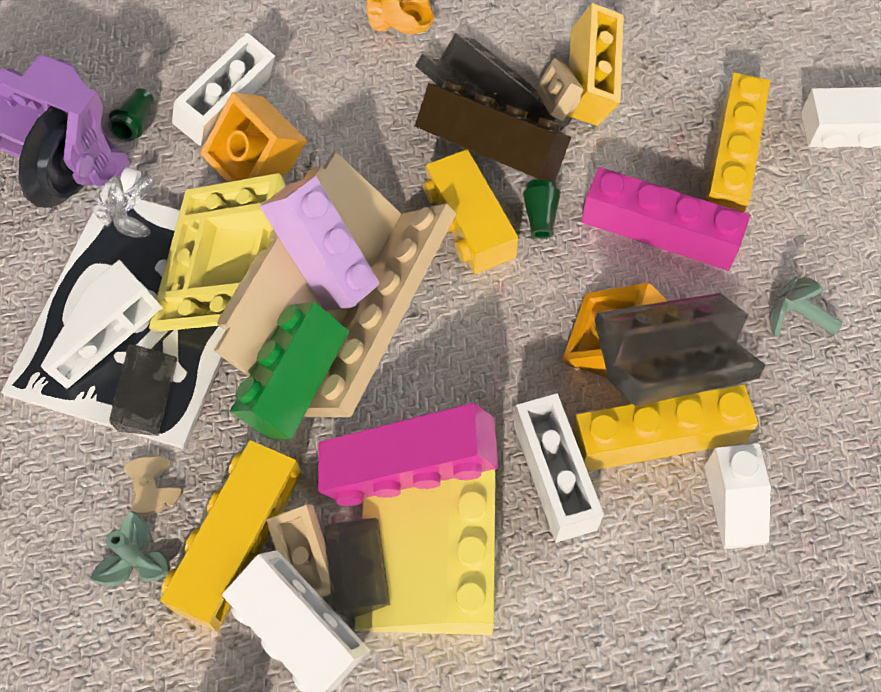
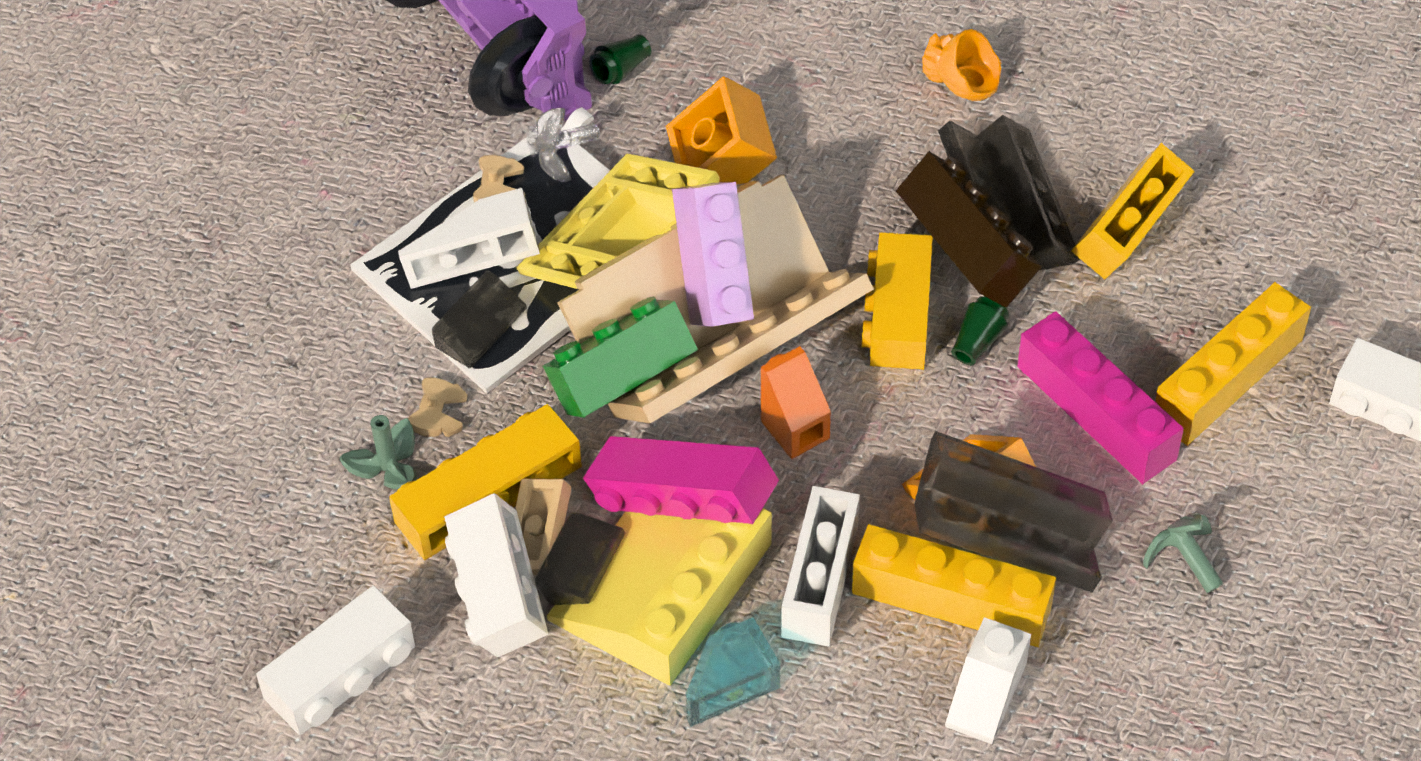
camera: 30 degrees right, 10 degrees down
white brick [172,33,275,146] -> none
tan plate [535,58,584,122] -> none
none -> tan piece [473,155,525,202]
none -> clear light blue slope [686,617,780,727]
none -> orange slope [761,346,831,459]

